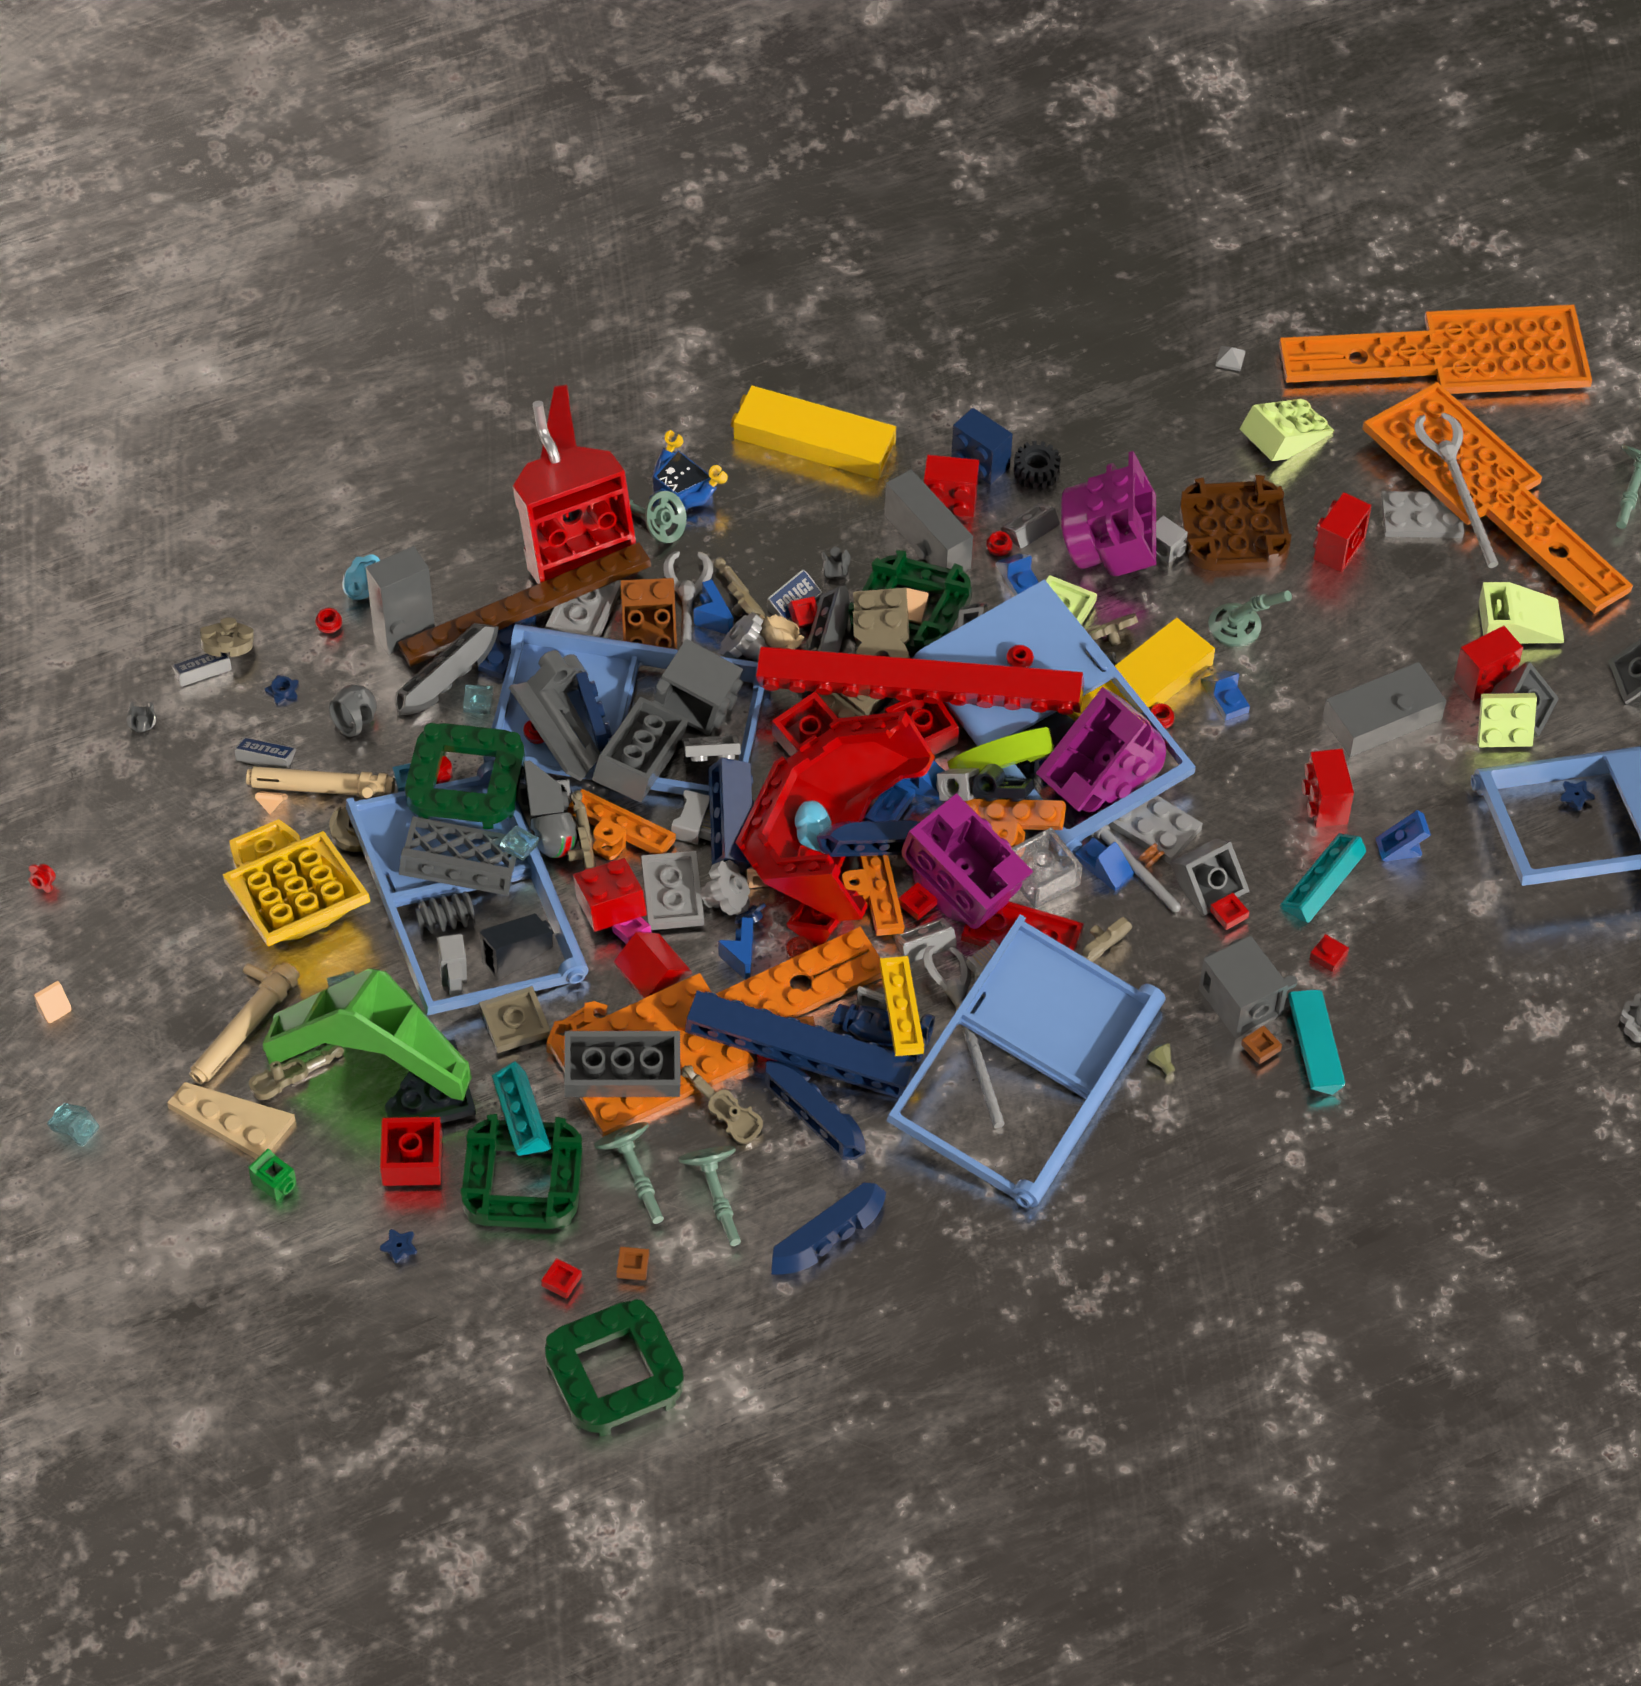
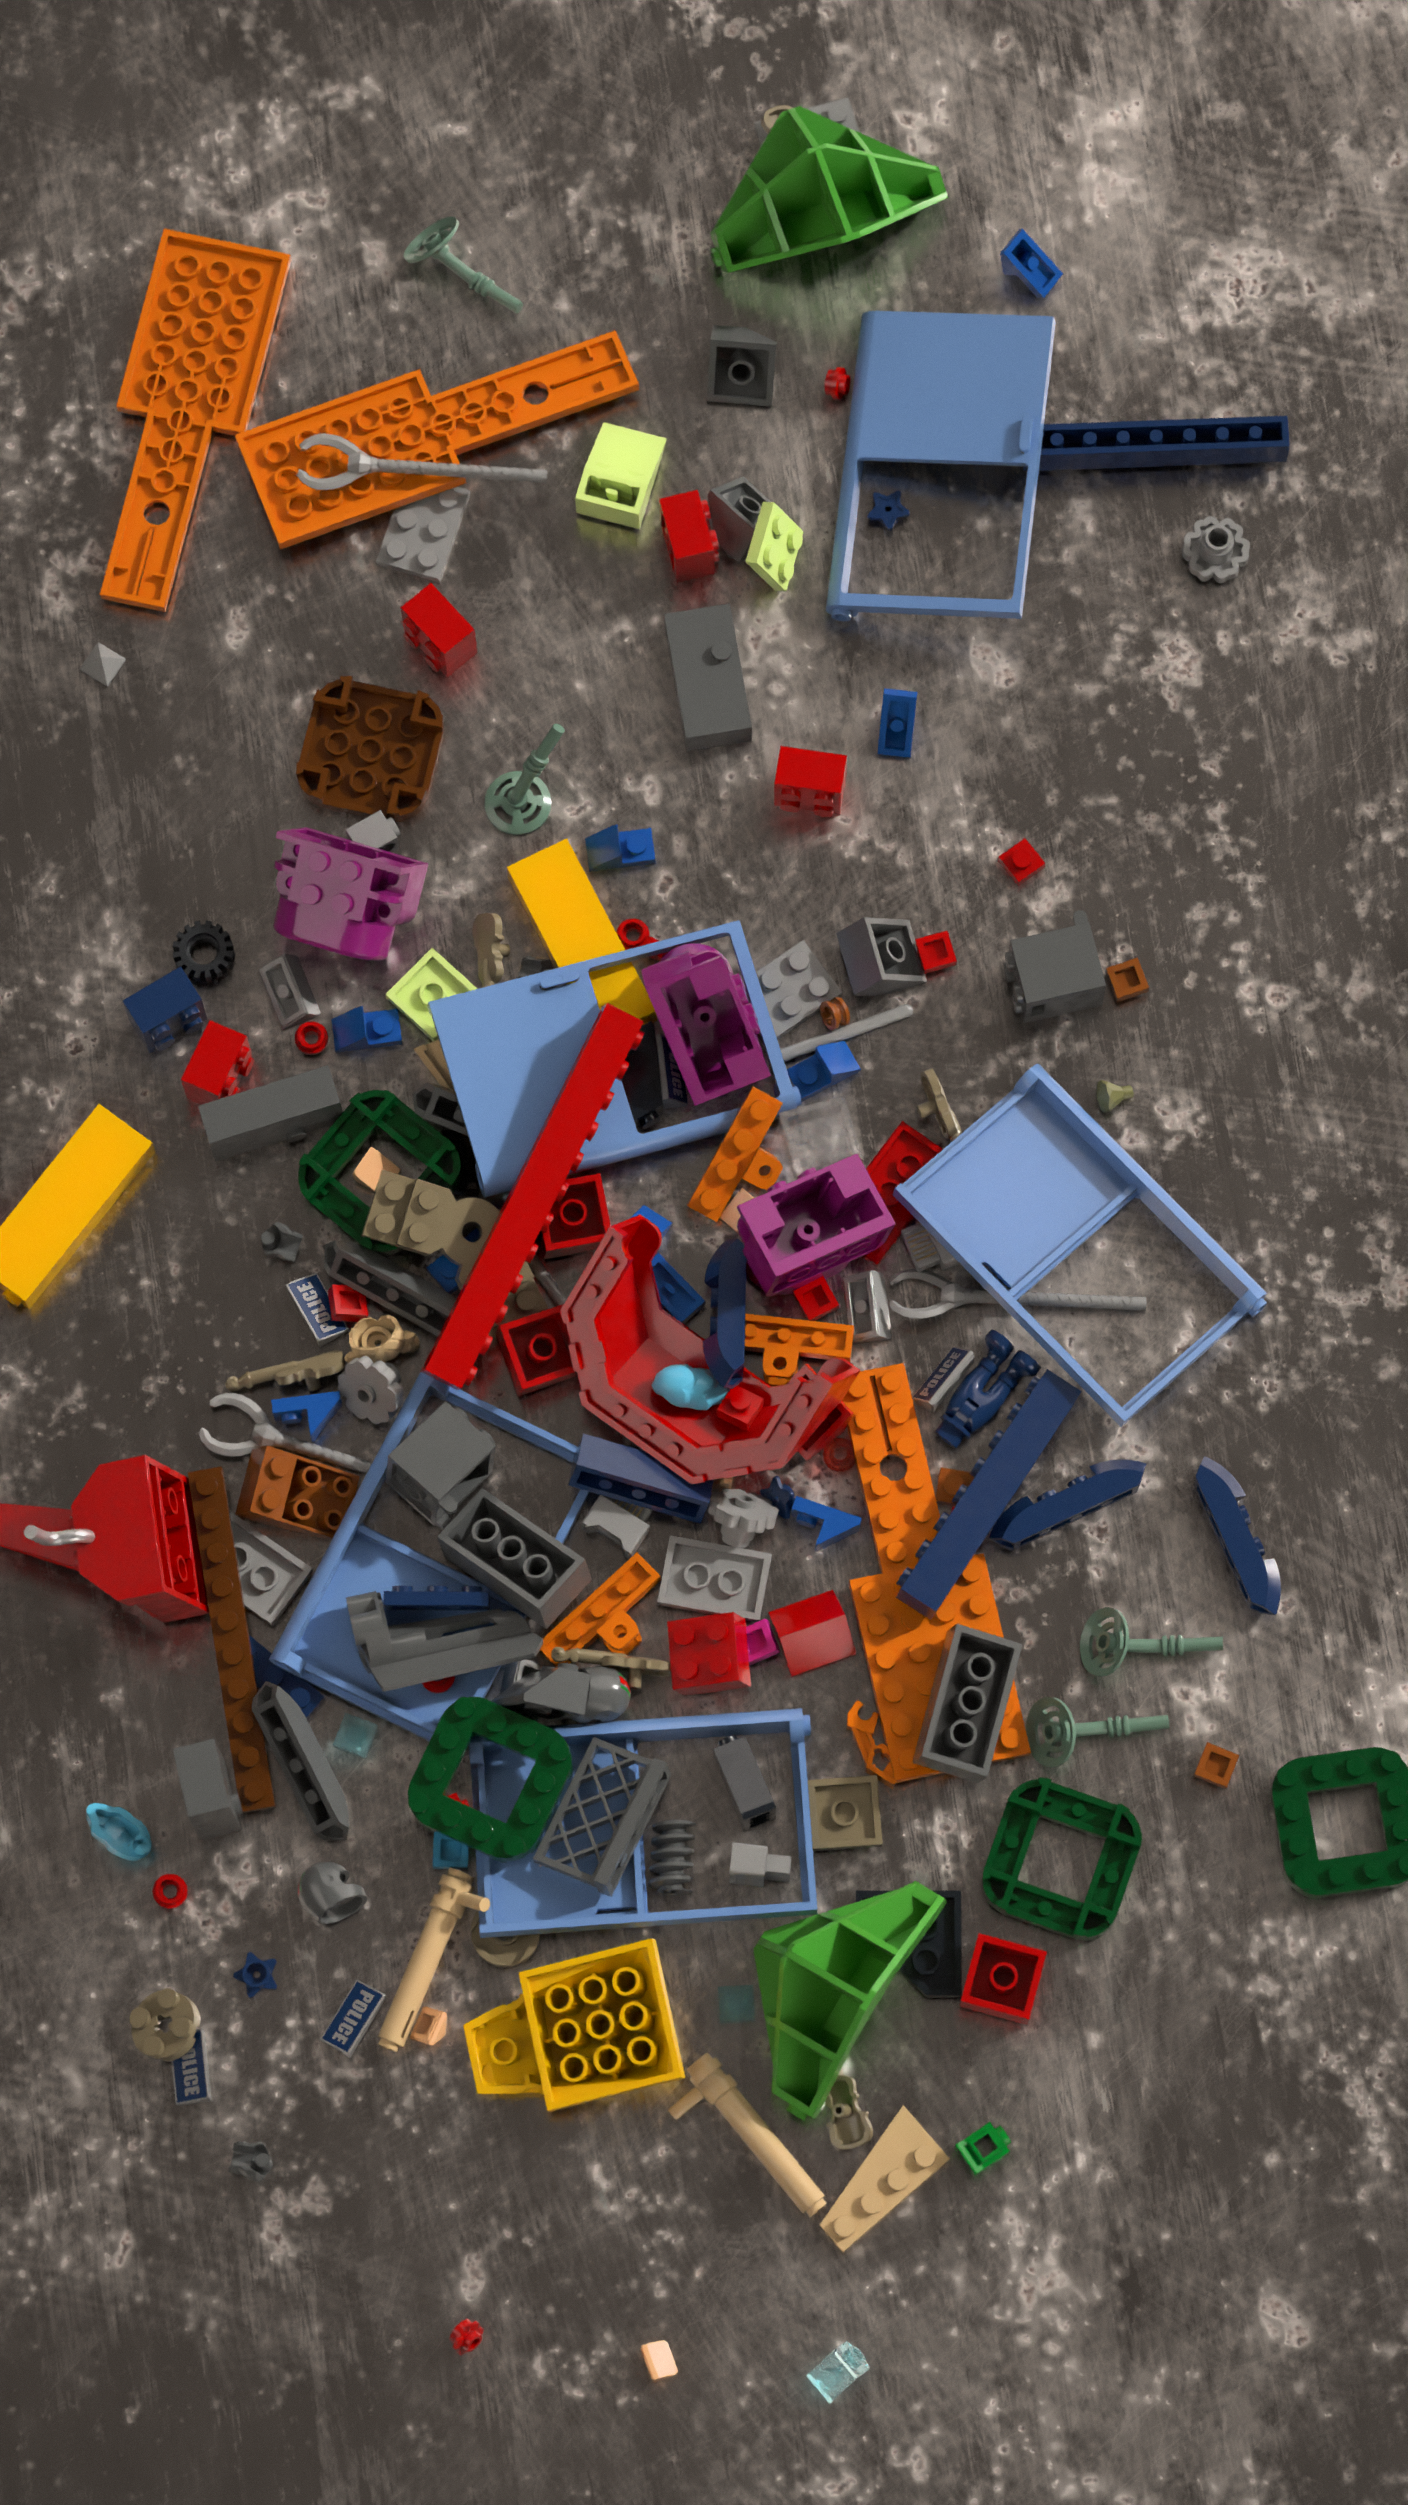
camera: 70 degrees left, 20 degrees up
dark blue plate [380,1229,417,1263] -> none
teal slope [492,1061,551,1156] -> none
clear light blue plate [500,825,539,861] -> none
red plate [541,1258,582,1299] -> none
sand green dish [629,491,686,543] -> none
torso [649,430,728,510] -> none
dark tan piece [681,1065,763,1144] -> none
light grey plate [683,735,741,761] -> none
yellow plate [880,956,924,1056] -> none
light grey brick [936,768,979,801] -> none
lime slope [947,727,1054,787] -> none
black plate [972,764,1034,802] -> none
red plate [1007,645,1034,668] -> none
yellowish green slope [1240,399,1334,461] -> none
teal slope [1280,833,1366,923] -> none
teal slope [1288,990,1345,1095] -> none

